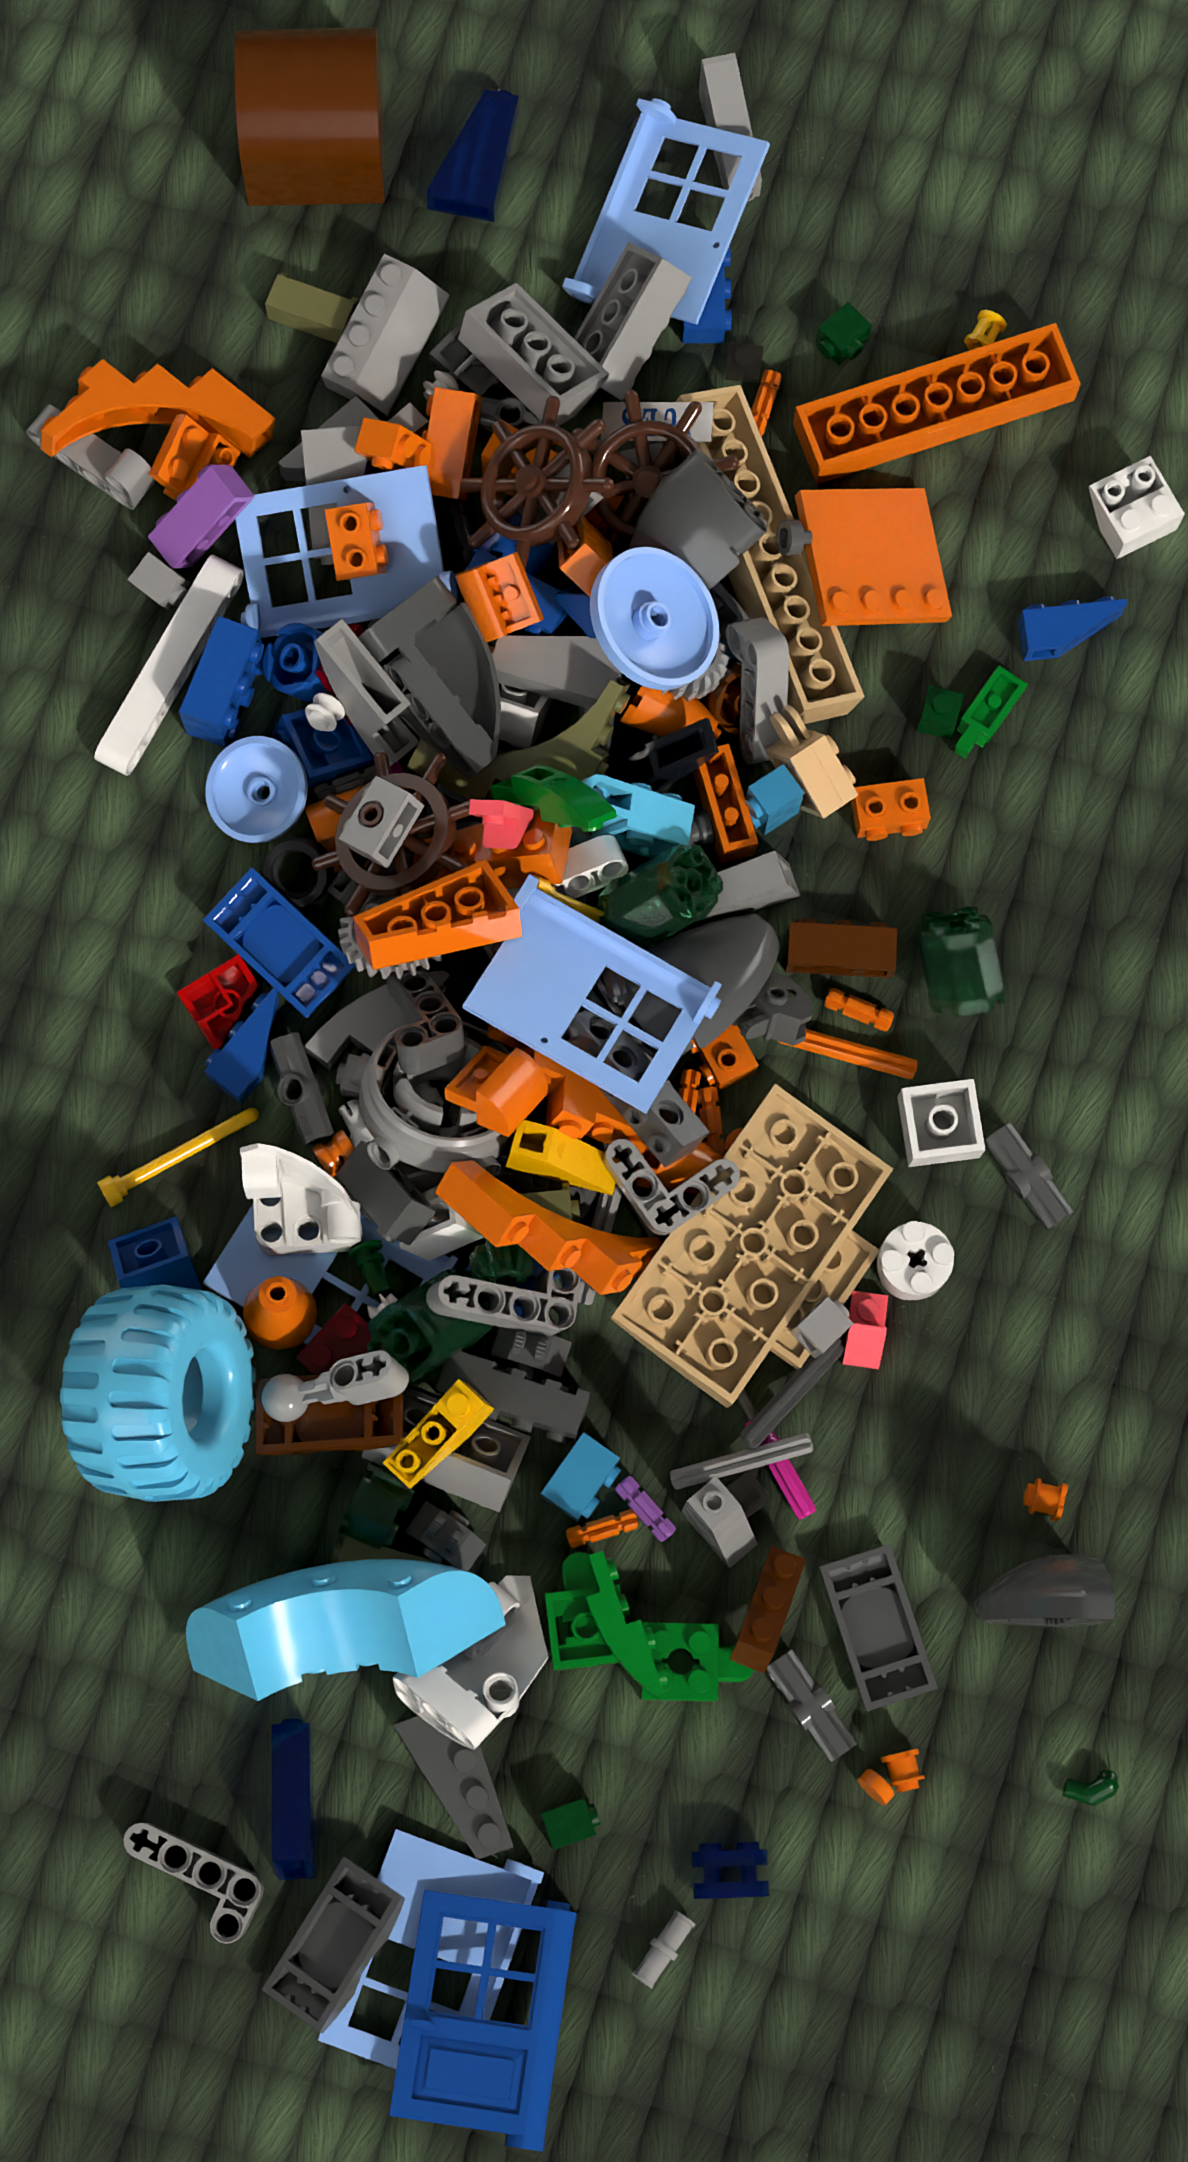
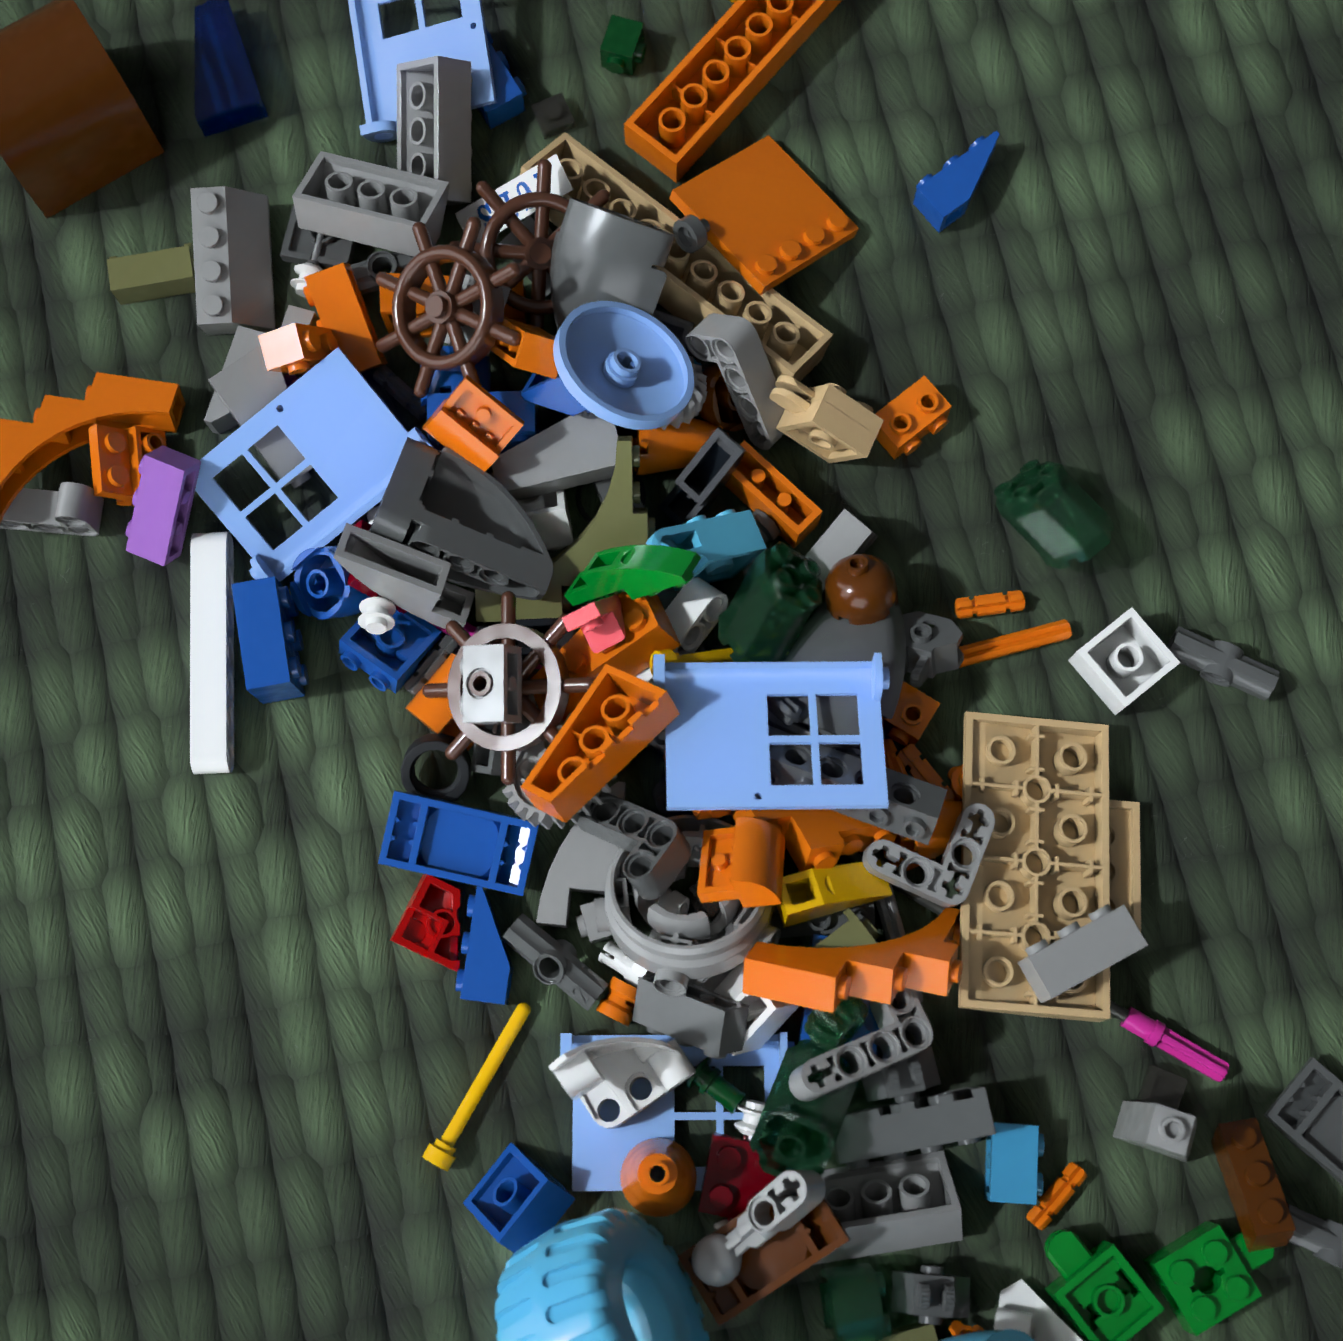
camera: 25 degrees left, 0 degrees up
light grey brick [128,552,190,610] -> none
light blue dish [205,736,308,843] -> none
orange brick [325,502,389,581] -> none
yellow slope [383,1379,495,1489] -> none
green slope [585,1551,668,1697] -> none
medium lavender axle [615,1476,676,1542] -> none
light grey axle [670,1433,813,1490] -> none
dark grey axle [740,1338,845,1449] -> none
dark azure brick [745,764,804,836] -> none
orange axle [751,369,781,436] -> none
reddish brown brick [785,918,897,978] -> none
light grey brick [790,1297,854,1359] -> none
coral slope [842,1291,888,1369] -> none
white brick [877,1221,954,1300] -> none
dark green brick [917,685,964,740] -> none
green hinge [953,665,1028,759] -> none
white slope [1089,456,1185,559] -> none
none -> reddish brown cylinder [825,554,898,625]
none -> light grey brick [1017,904,1148,1003]

